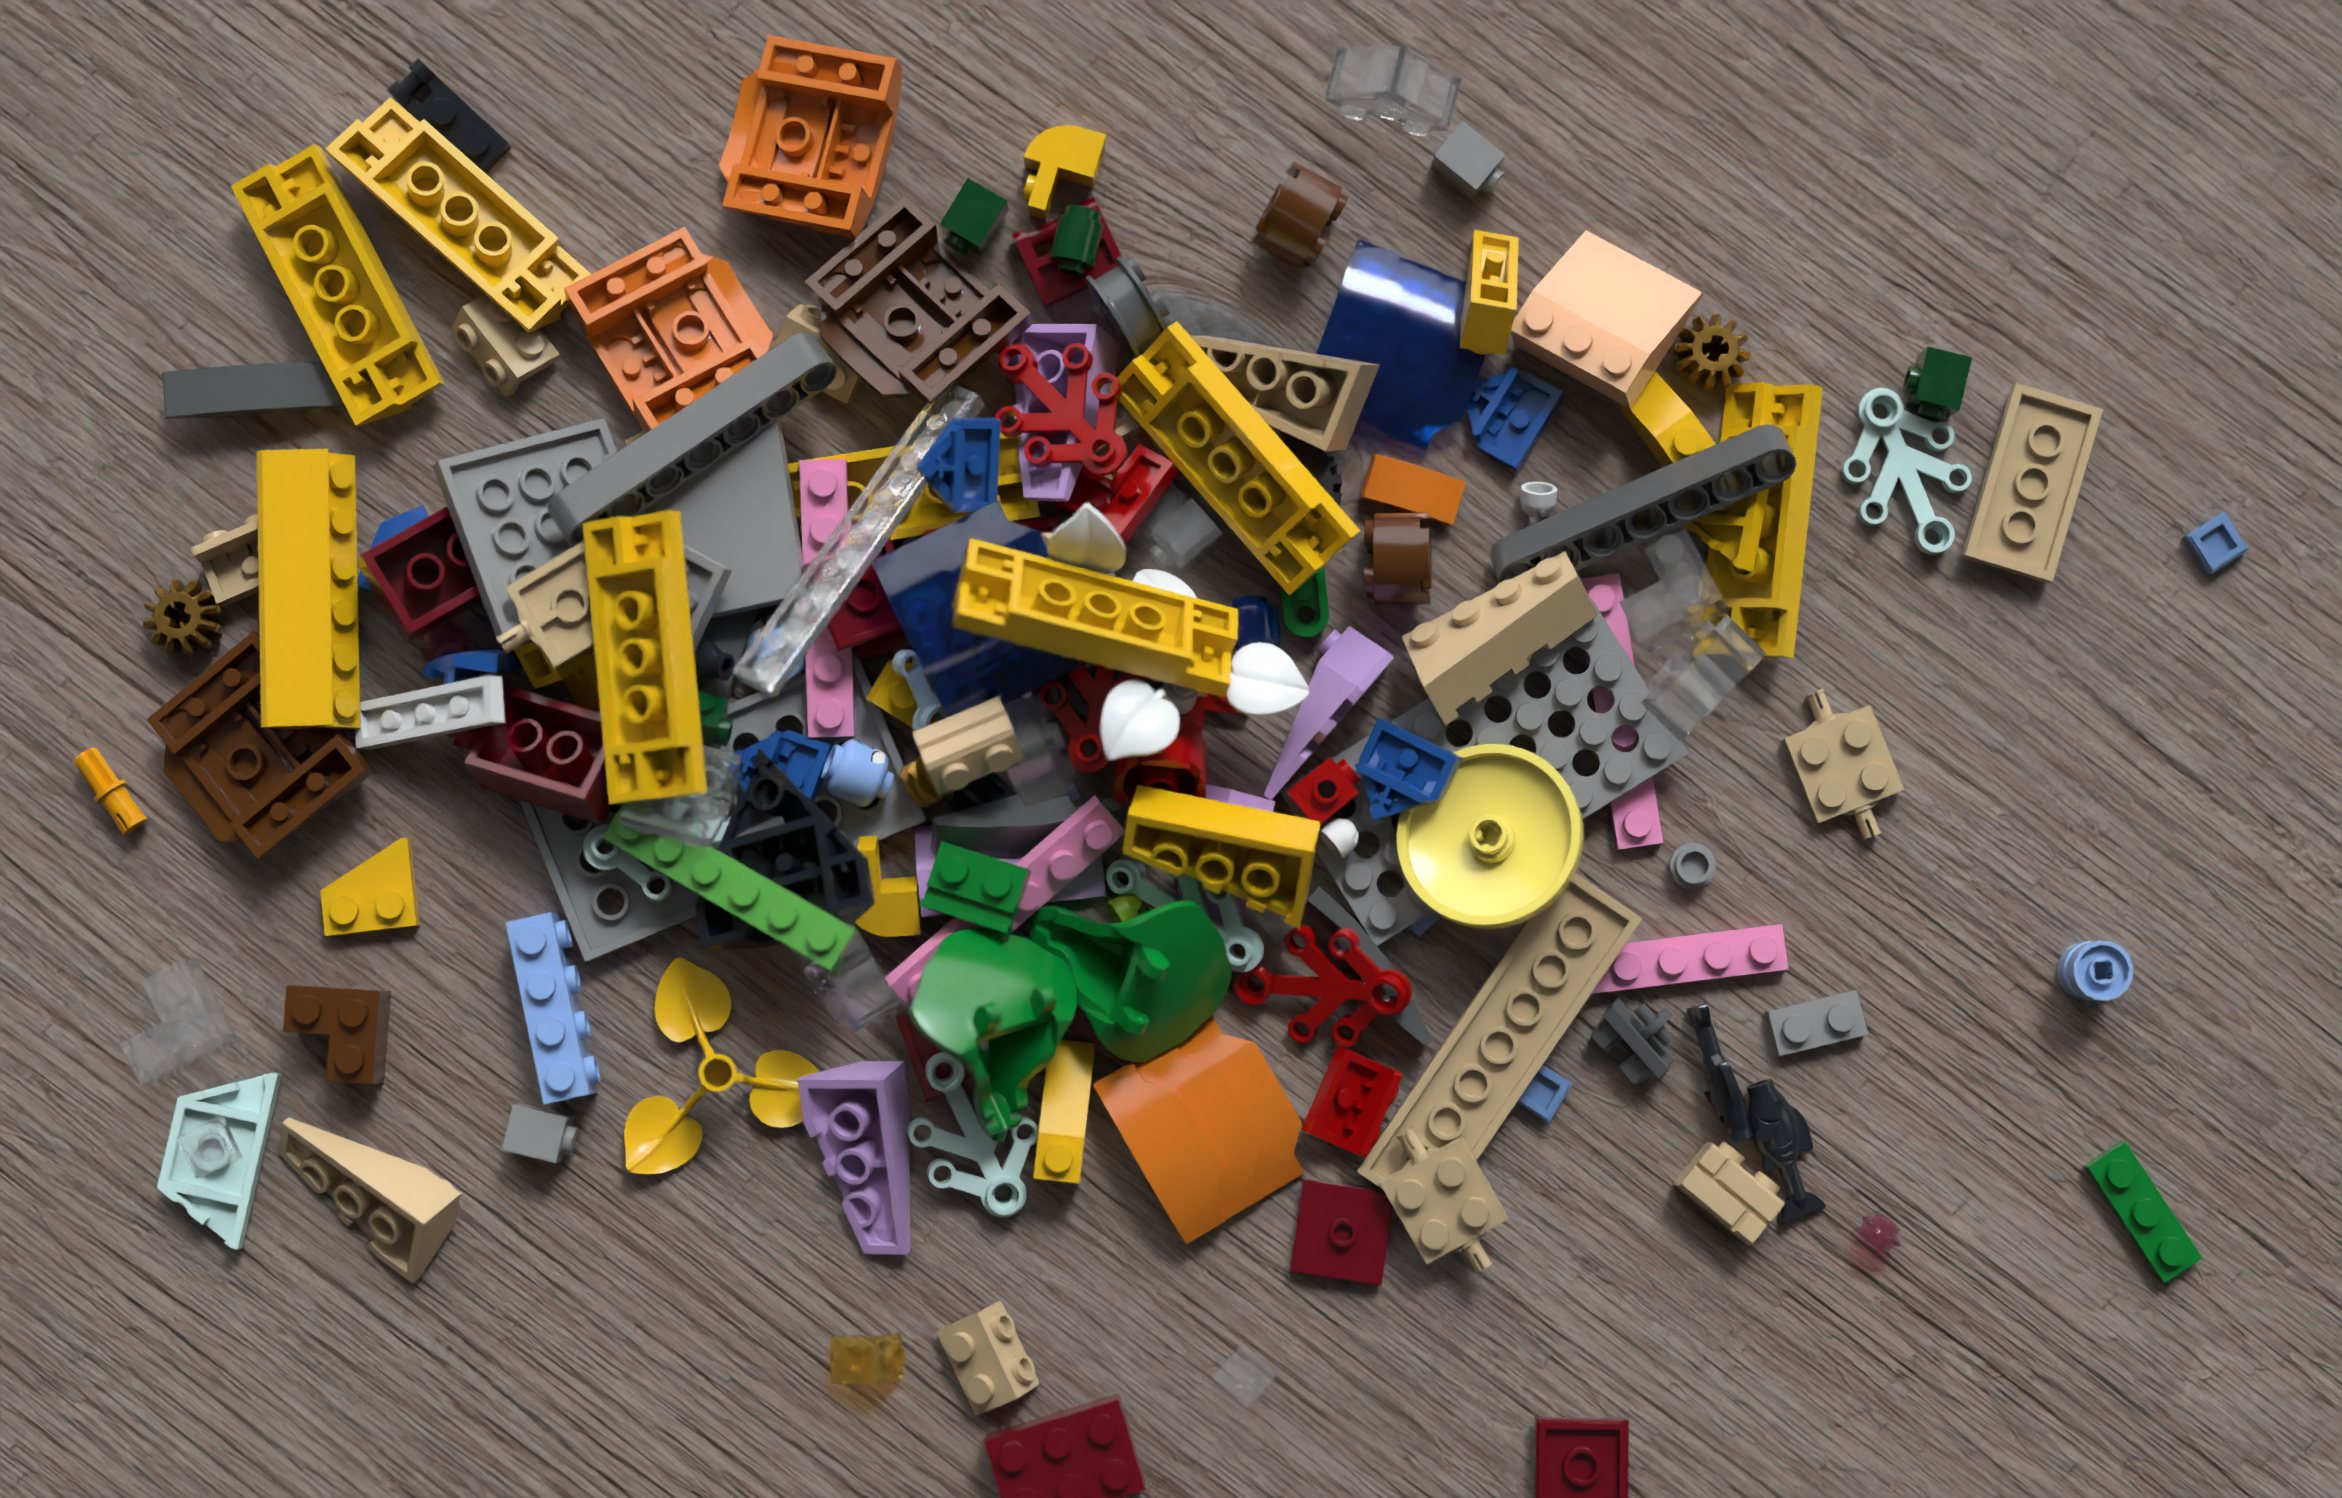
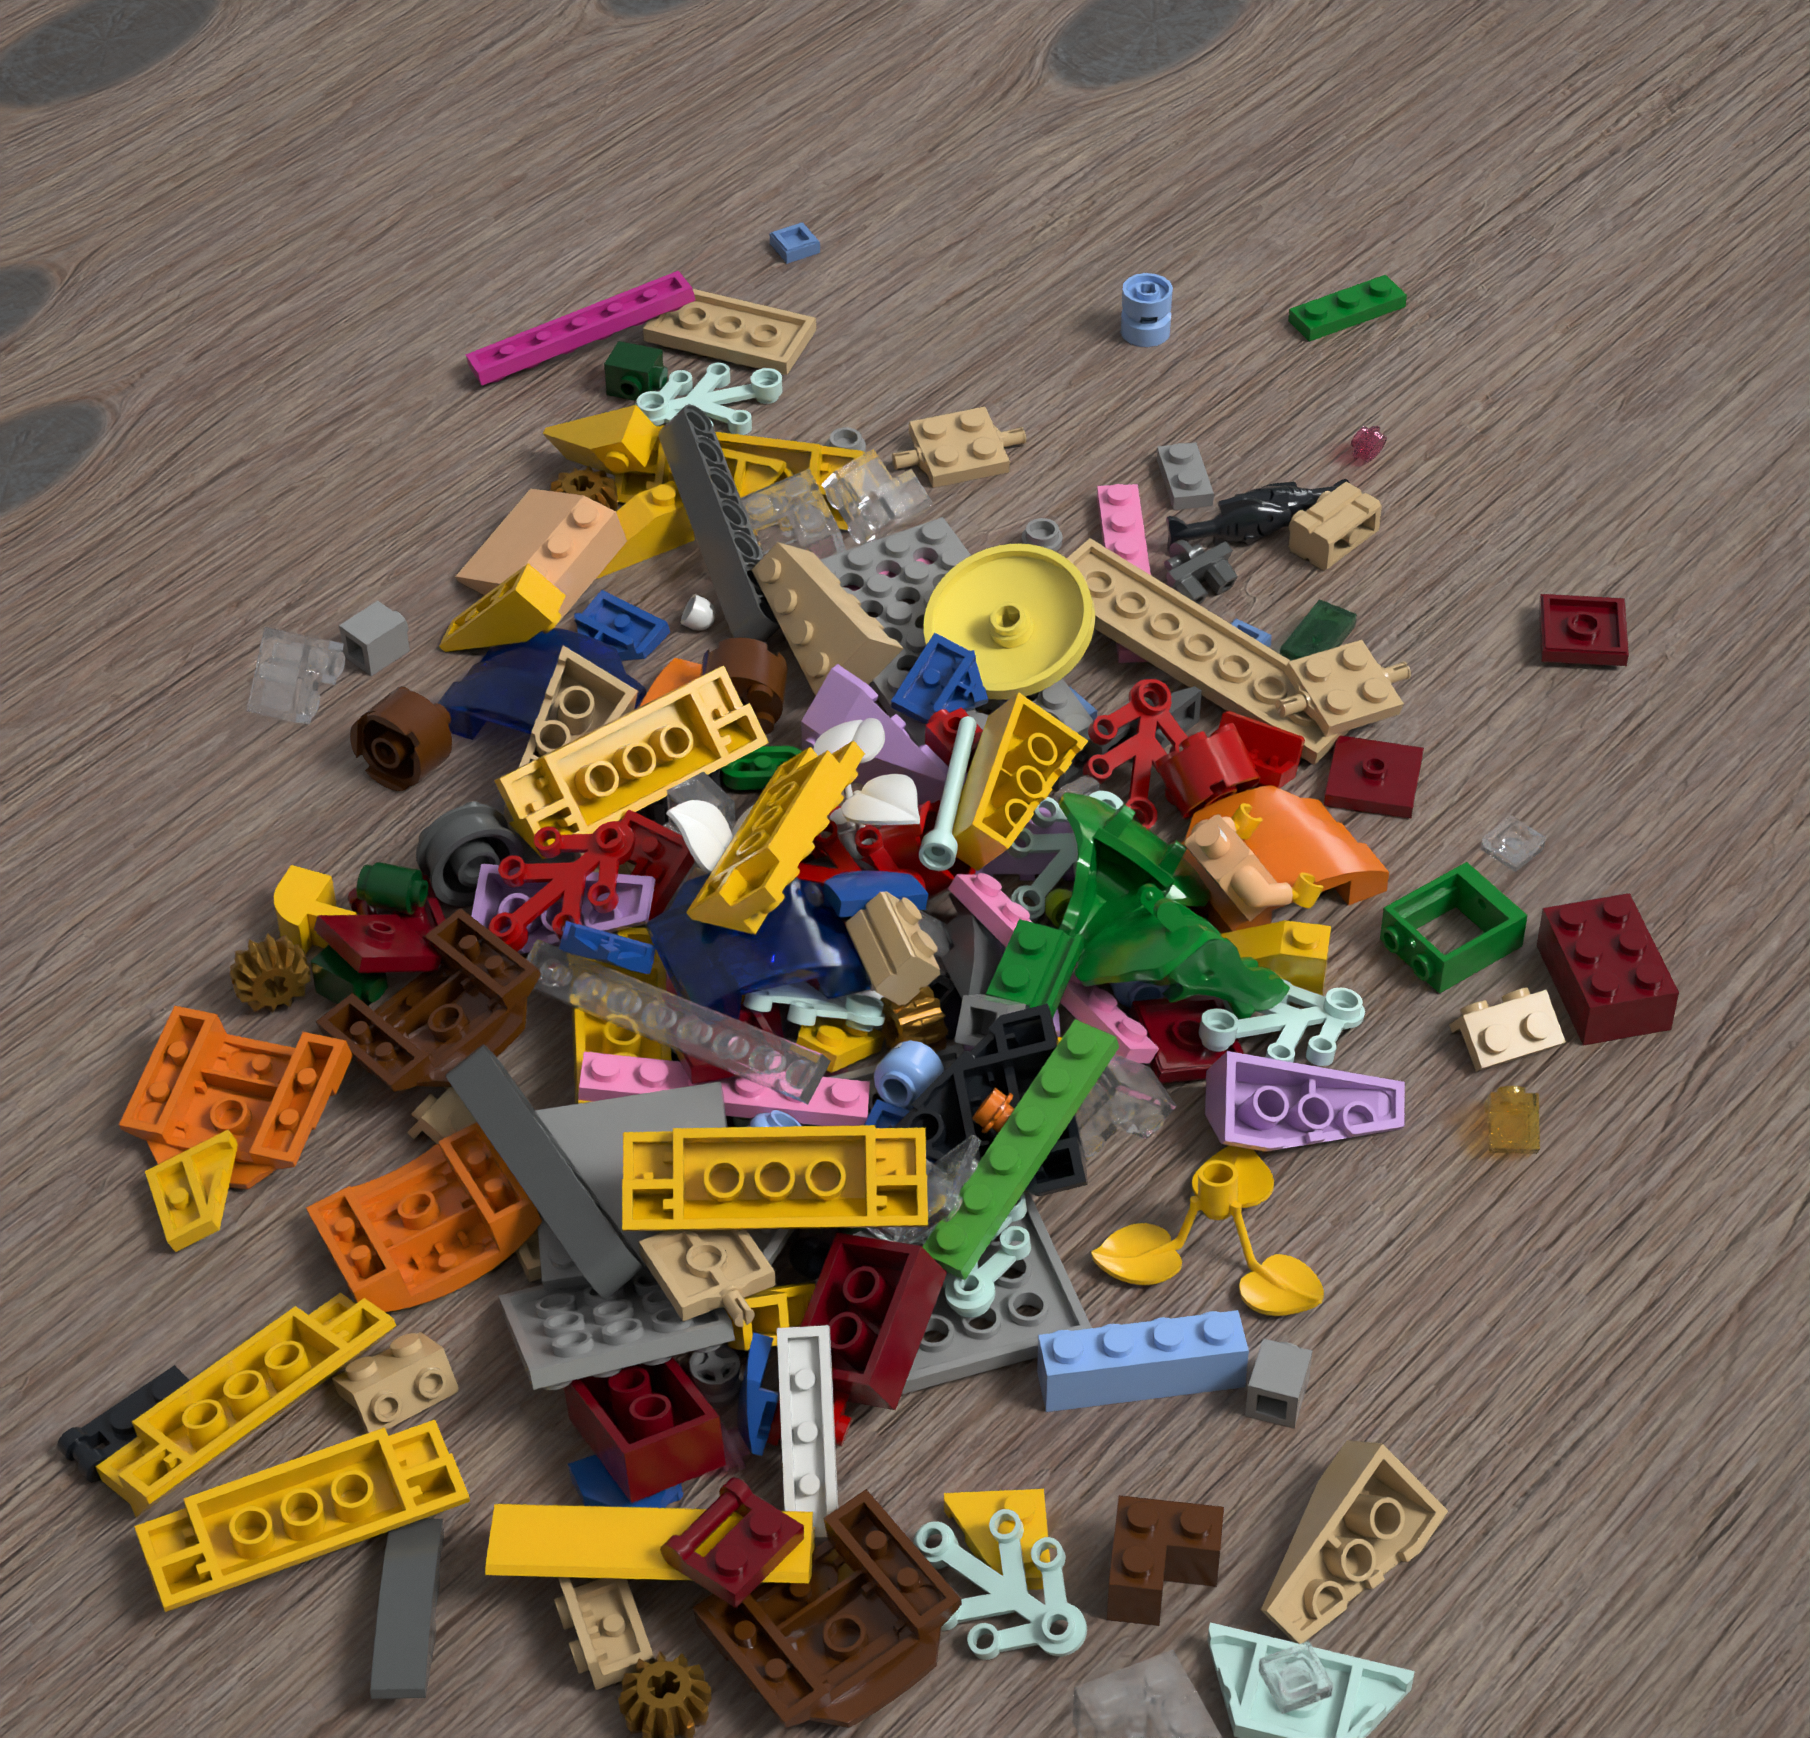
camera: 80 degrees left, 40 degrees down
none -> yellow wing [145,1129,238,1252]
none -> pearl gold gear [229,933,311,1014]
none -> dark red plate [314,914,442,973]
none -> dark pink plate [466,270,696,385]
none -> yellow slope [543,405,660,475]
none -> dark red plate [660,1477,804,1608]
none -> blue slope [823,871,928,917]
none -> light grey plate [826,427,866,452]
none -> light aqua plant [913,1509,1087,1660]
none -> light aqua piece [919,716,977,871]
none -> light grey brick [955,994,1026,1047]
none -> orange plate [972,1088,1015,1134]
none -> red brick [1154,723,1260,819]
none -> light nougat torso [1184,803,1324,921]
none -> clear green plate [1280,599,1357,661]
none -> green window [1380,862,1528,994]

